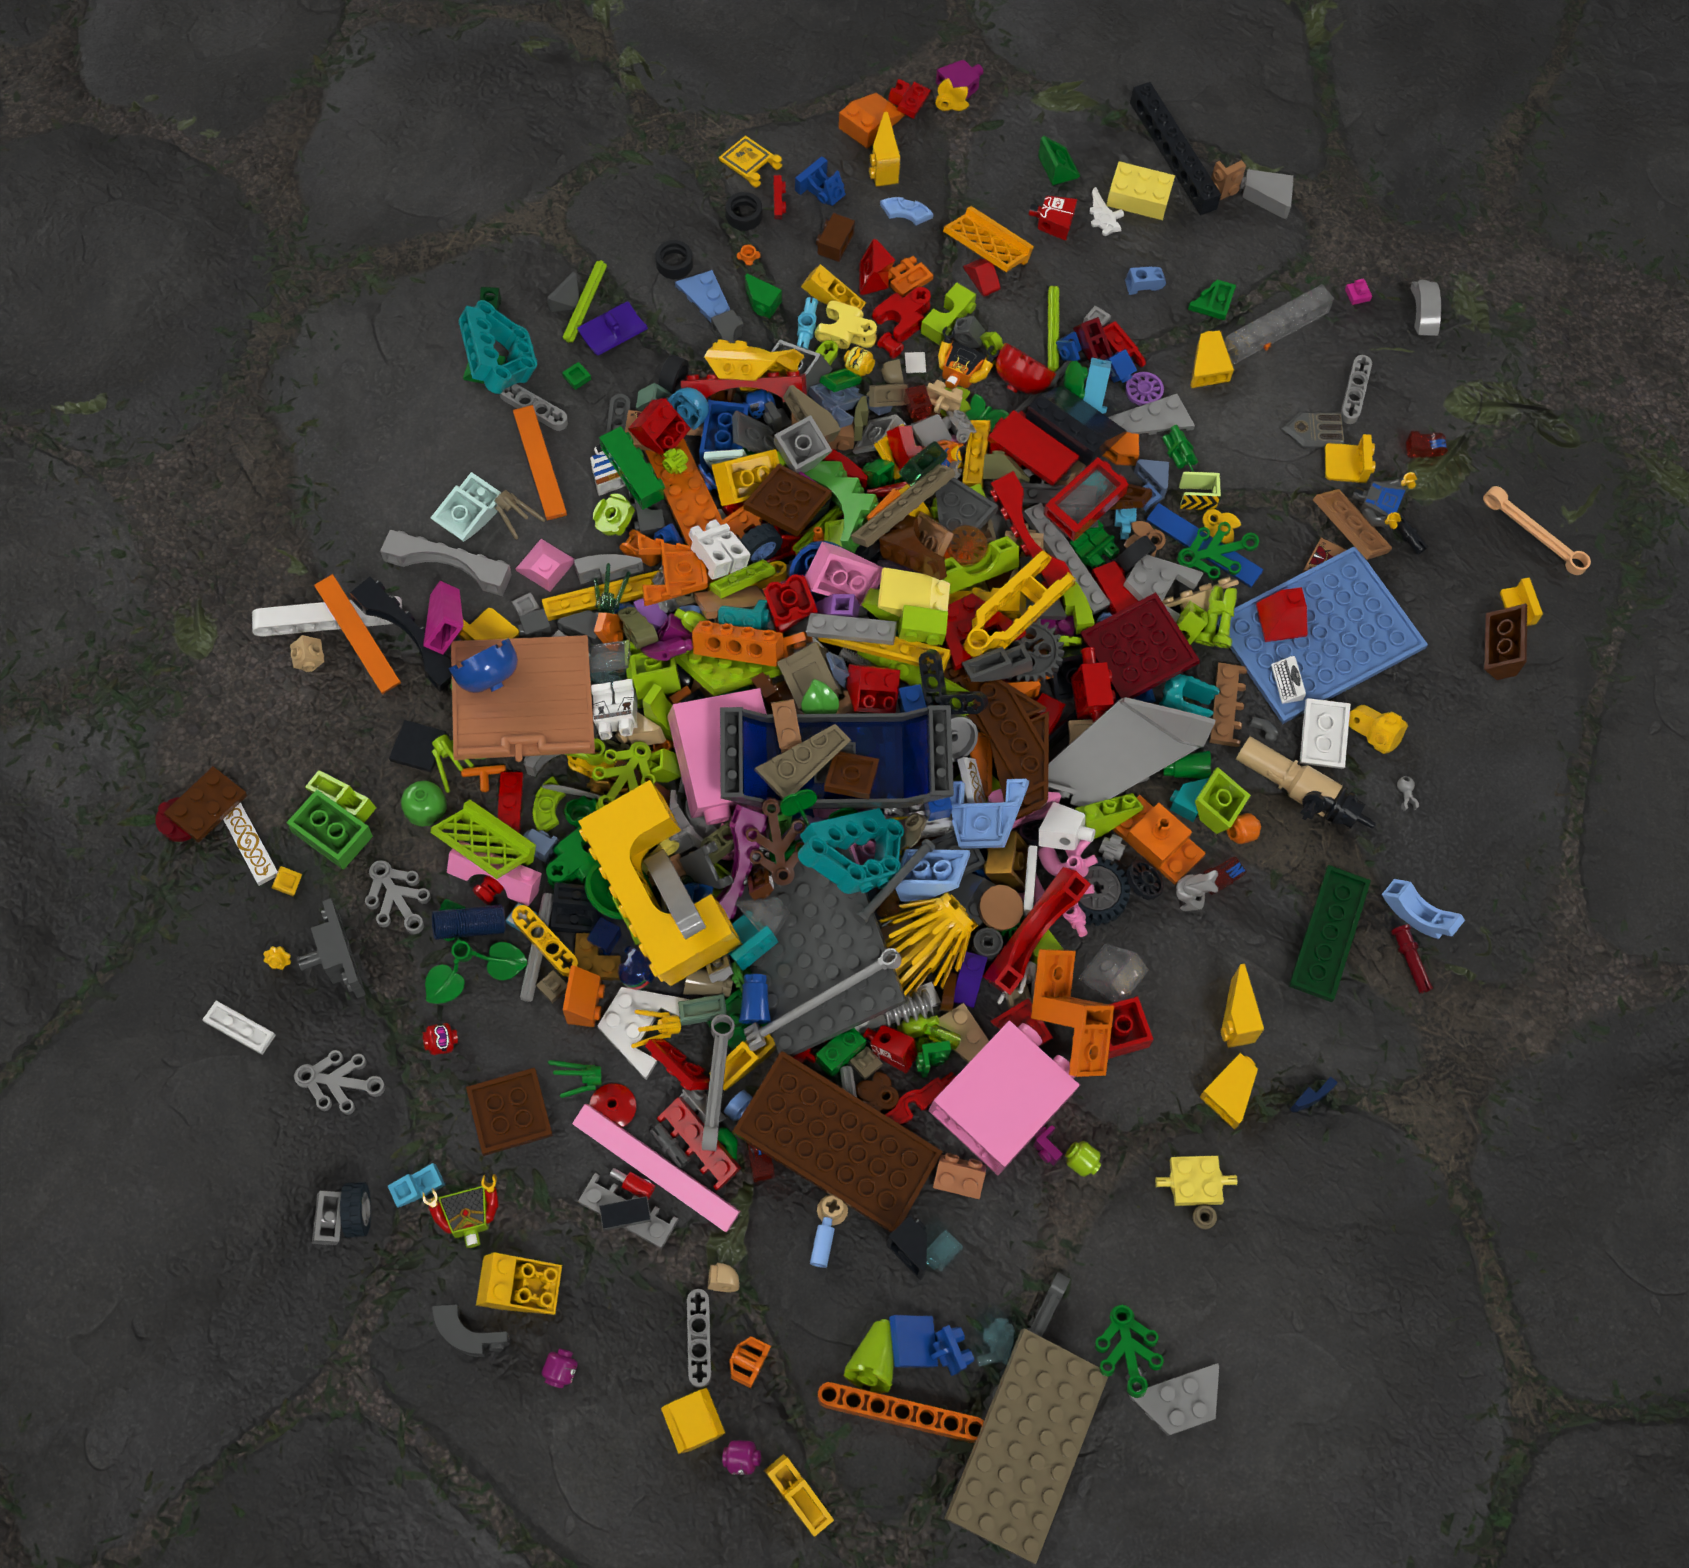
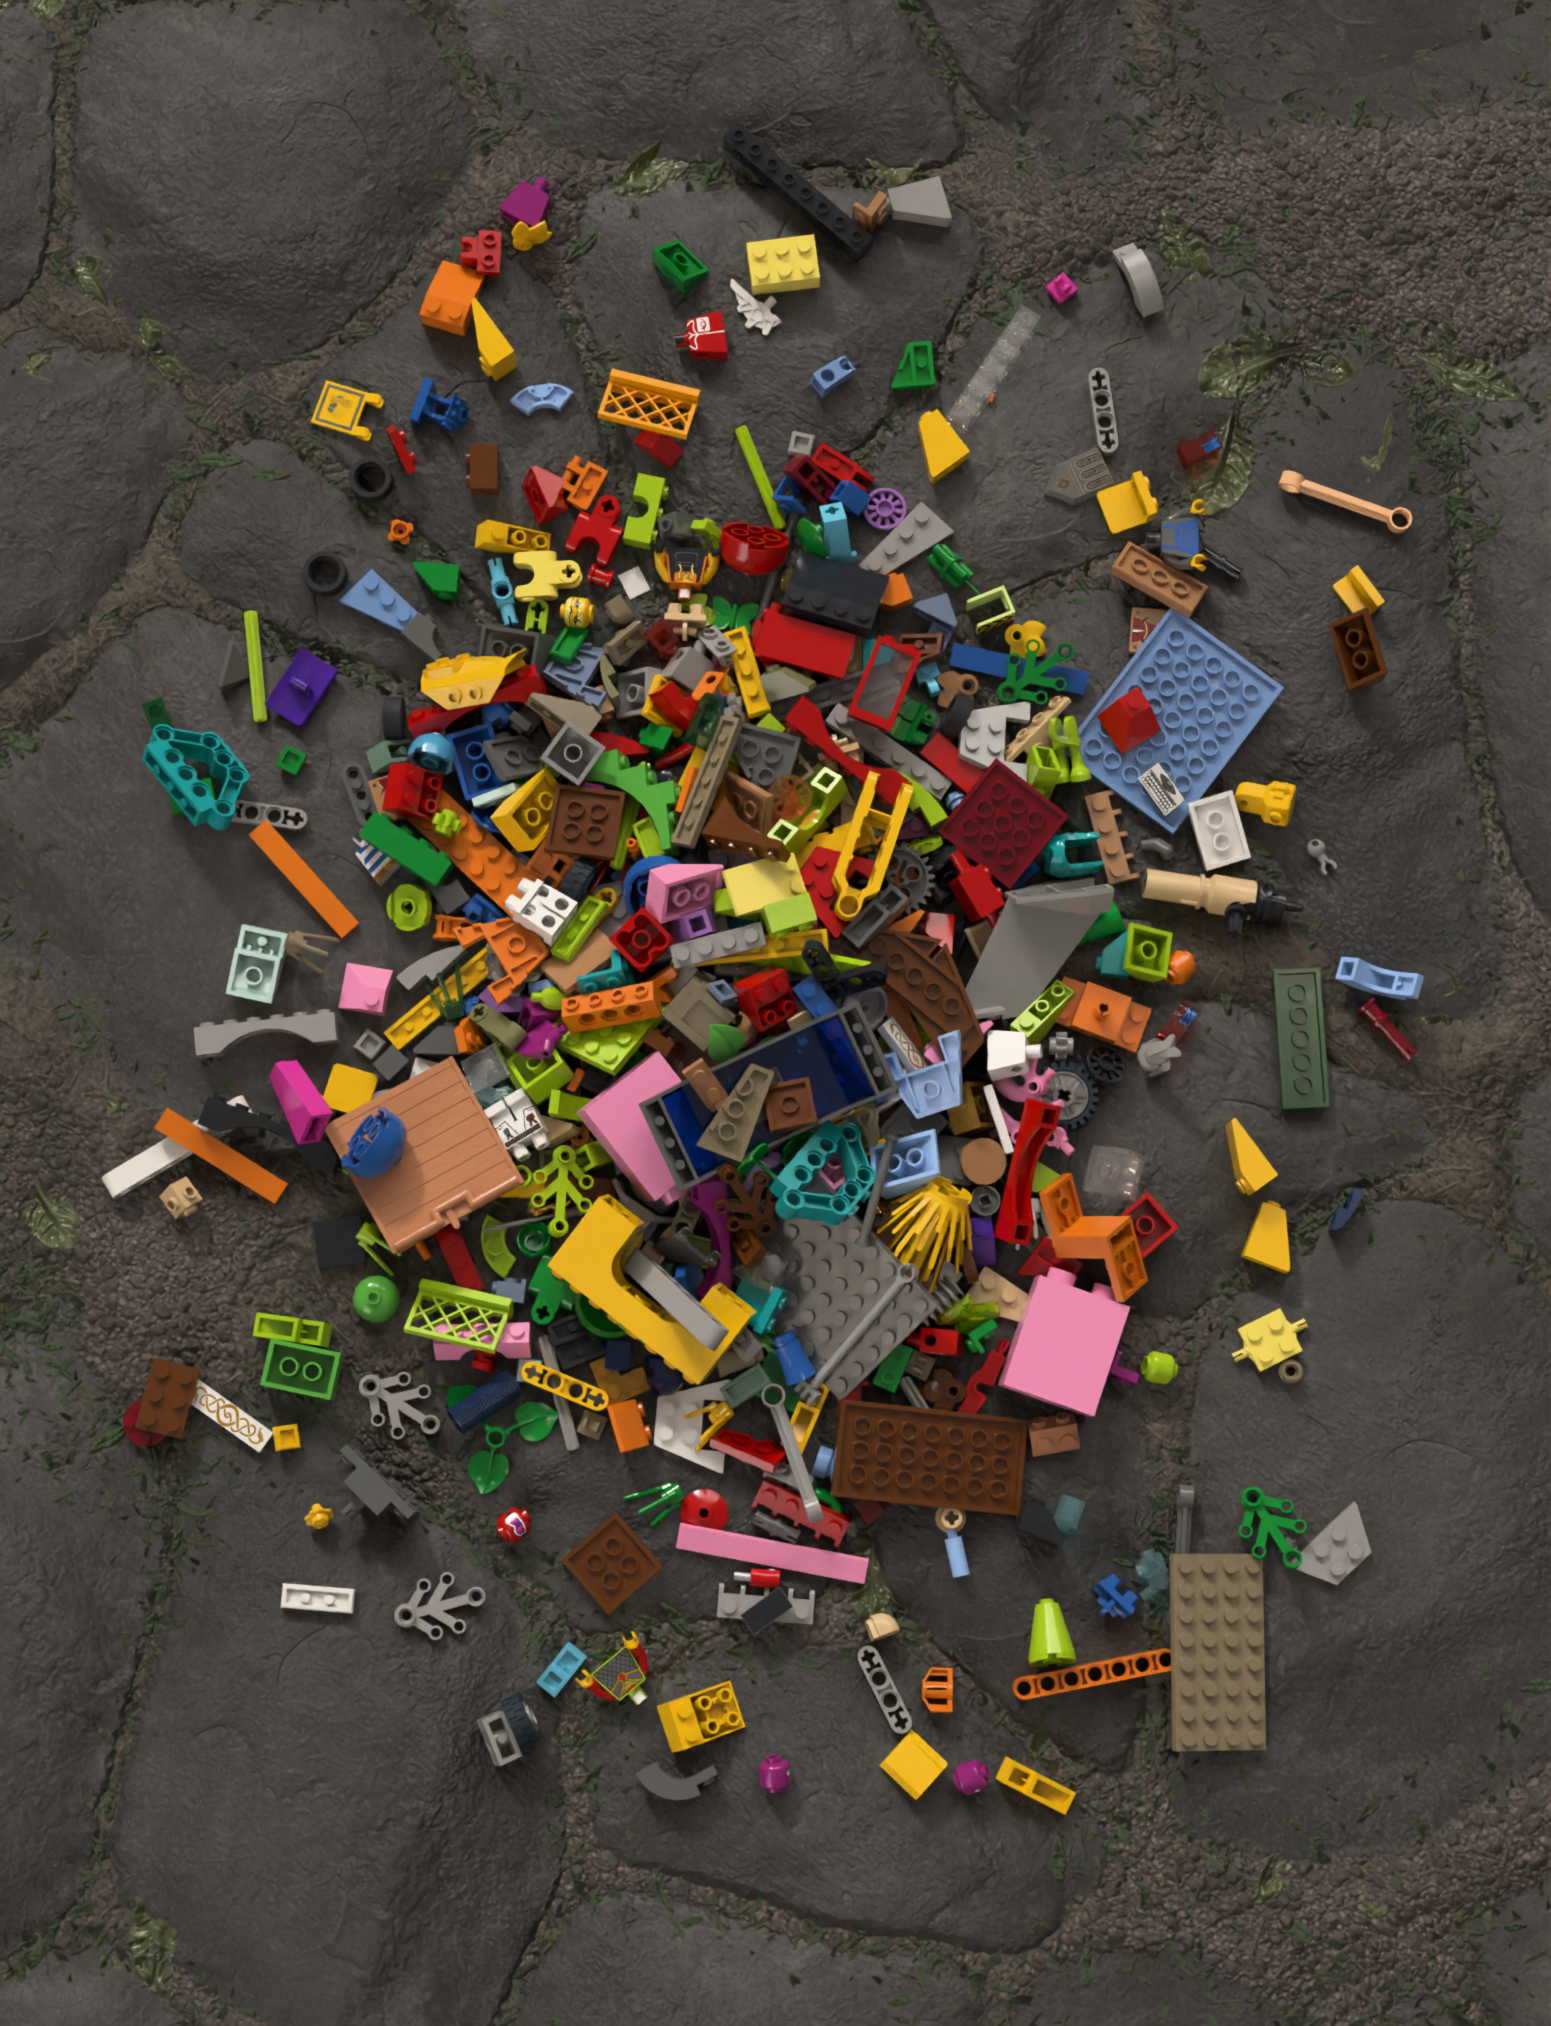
camera: 20 degrees left, 15 degrees up
blue tile [889,1315,938,1368] -> none

